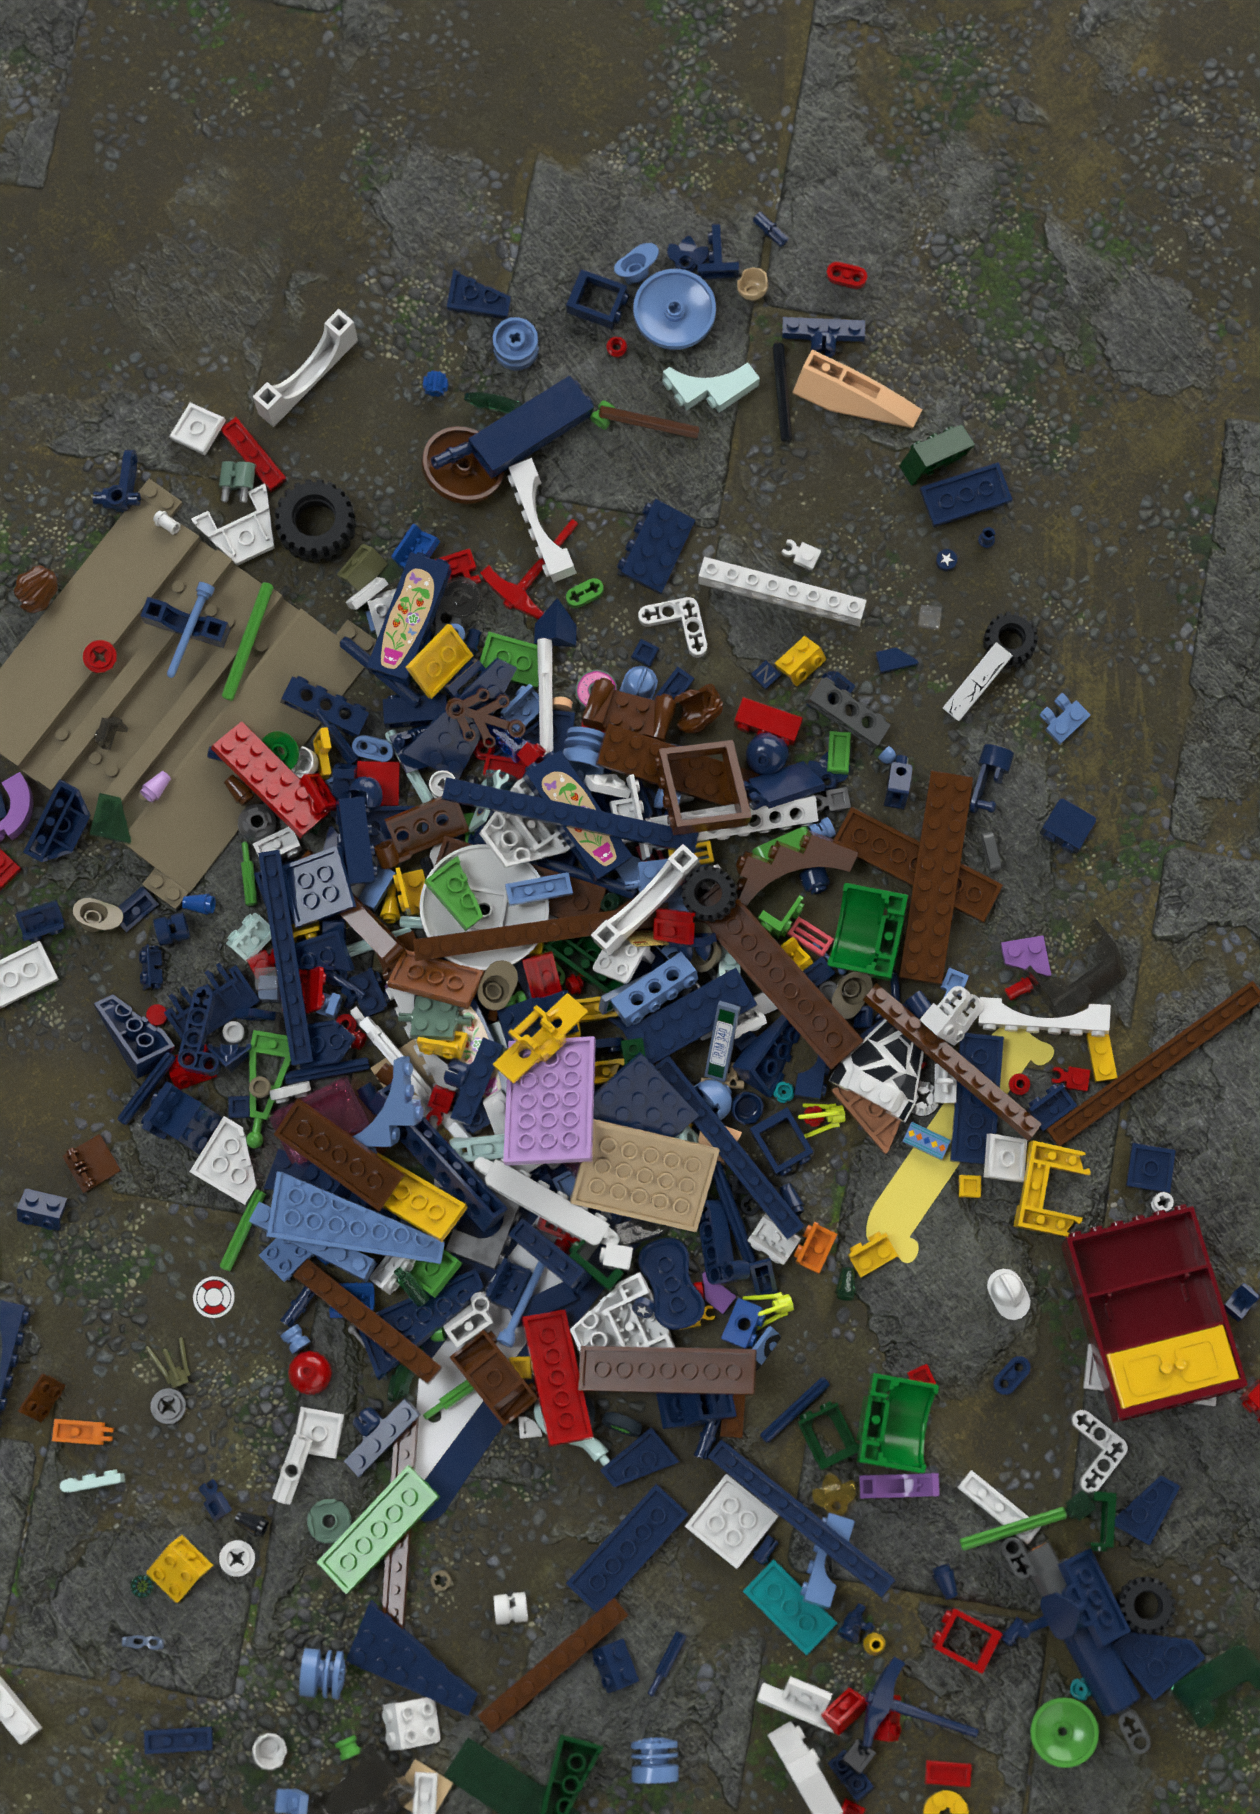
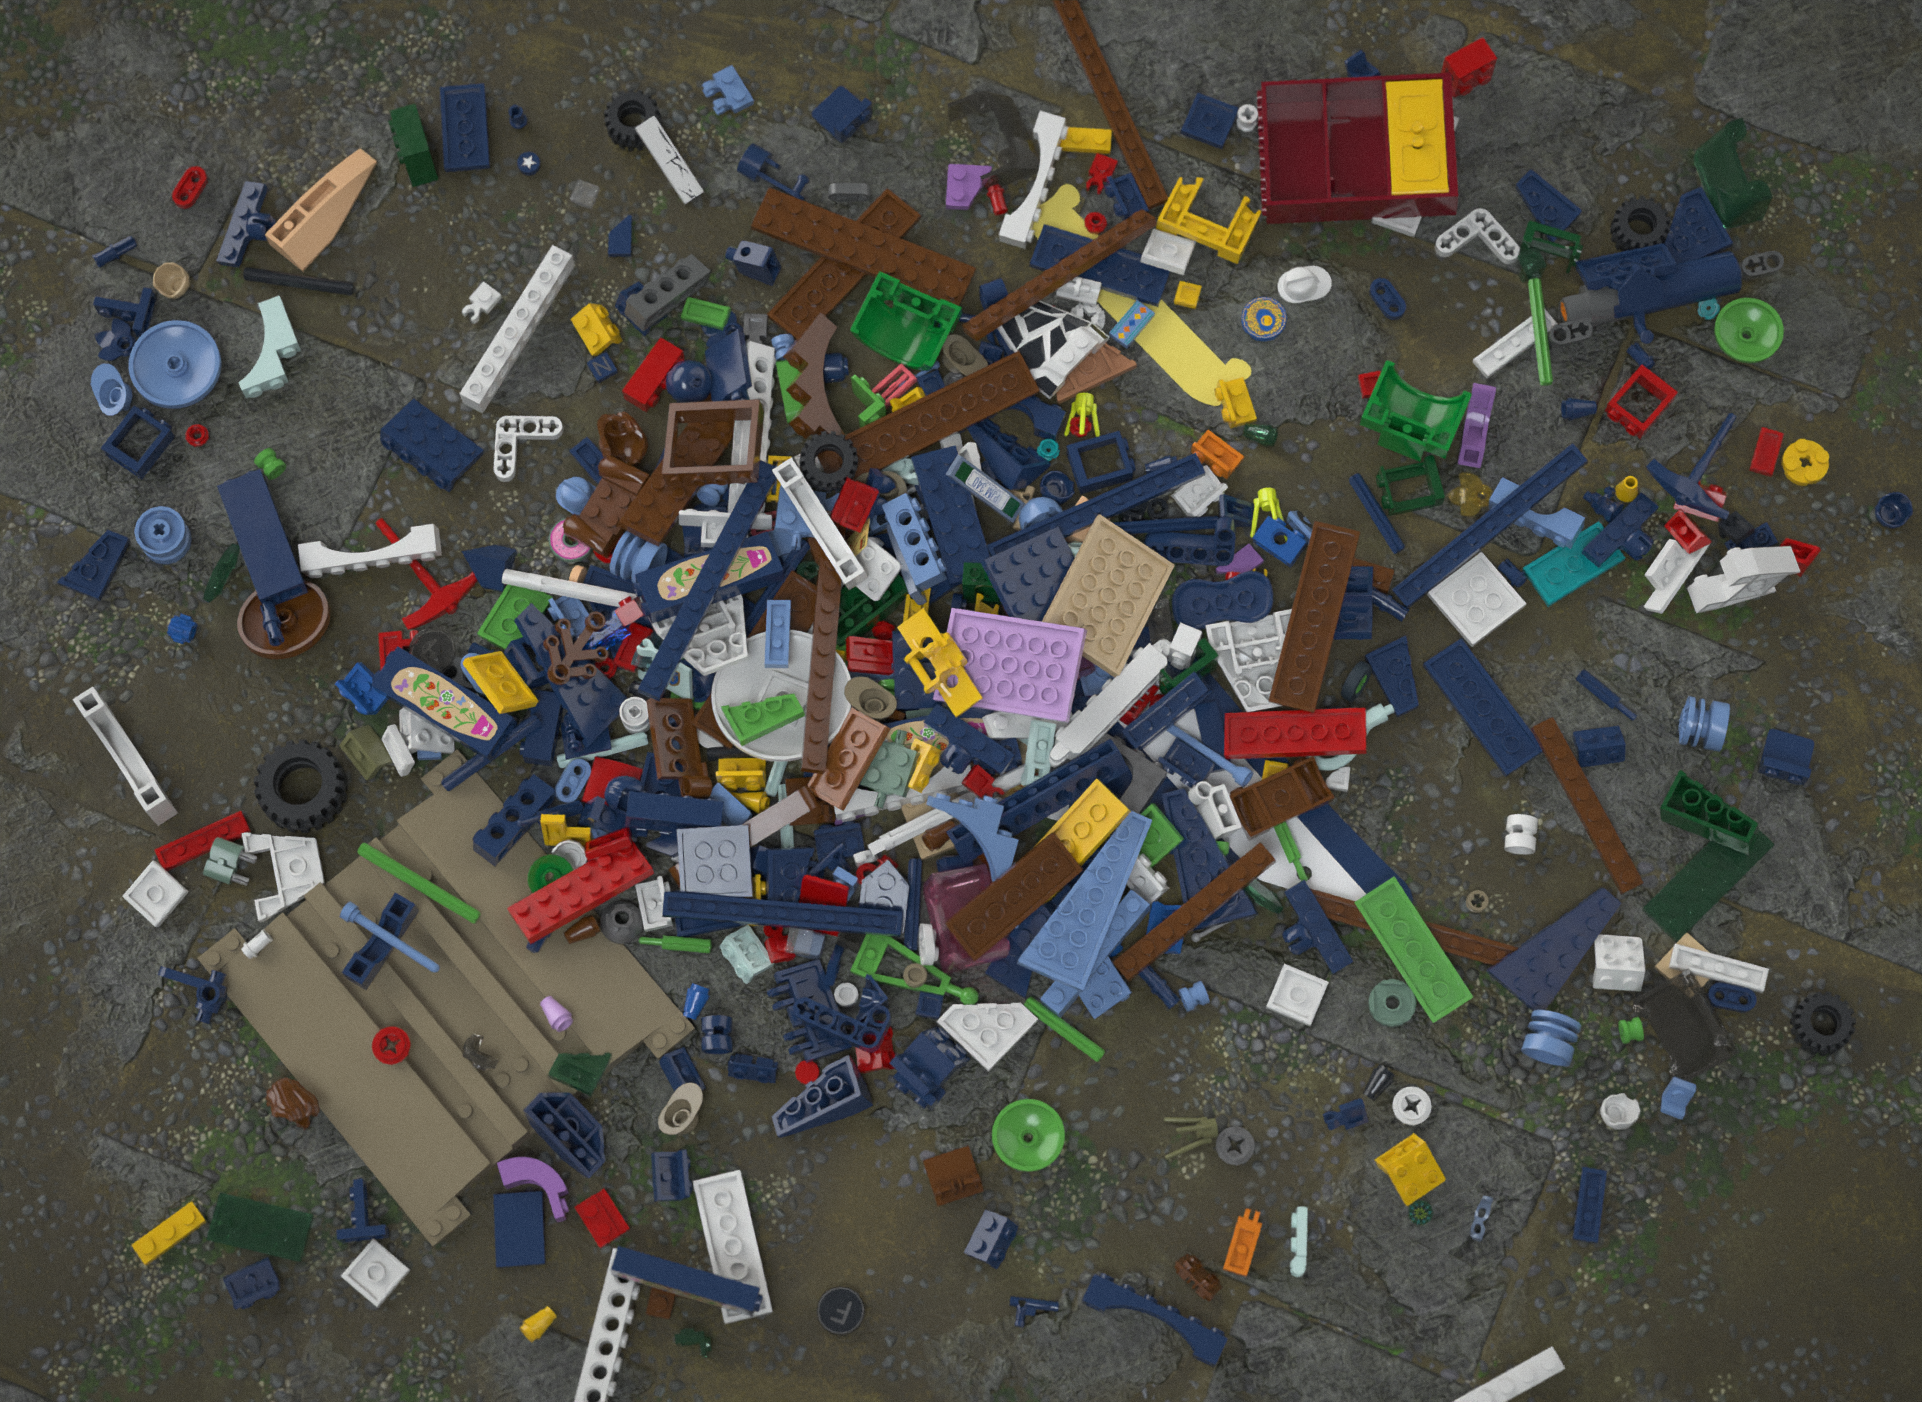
camera: 75 degrees left, 5 degrees down
dark blue axle [118,1052,176,1125] -> none
sticker [193,1276,235,1318] -> none
white piece [272,1434,313,1505] -> none
red cylinder [288,1351,332,1395] -> none
clear green cylinder [394,1267,430,1307] -> none
bright green beam [566,578,604,608] -> none
white wing [583,774,631,798] -> none
reddish brown axle [599,405,699,438] -> none
dark blue tile [631,639,659,668] -> none
dark blue tile [632,1297,655,1318] -> none
medium blue hinge [878,746,896,764] -> none
white brick [920,986,984,1046] -> none
medium blue plate [940,968,969,1004] -> none
none -> bright green dish [992,1099,1065,1172]
none -> tile [1241,297,1287,342]
none -> dark blue plate [1581,492,1659,568]

